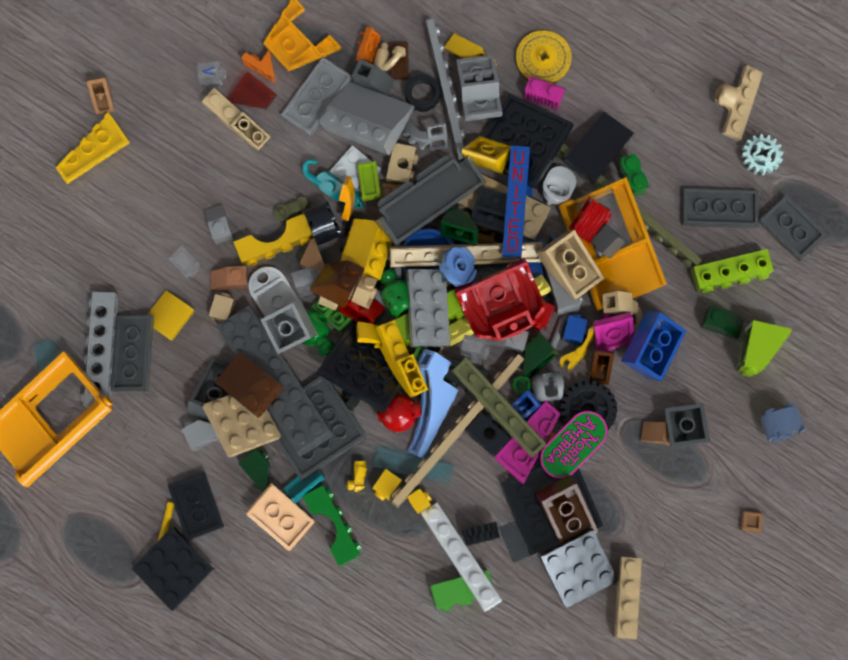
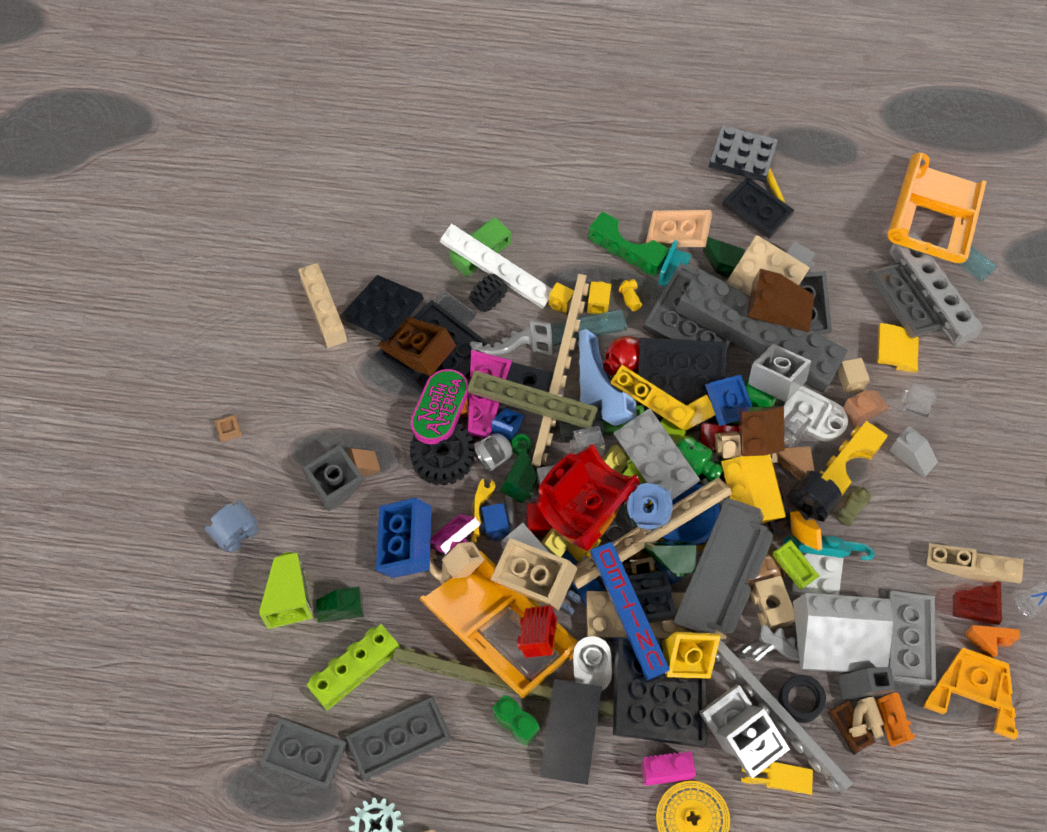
camera: 150 degrees right, 15 degrees down
reddish brown slope [590,349,615,385] -> none
dark grey brick [591,225,626,259] -> none
none -> light grey piece [470,320,553,355]
none -> blue plate [705,374,752,426]

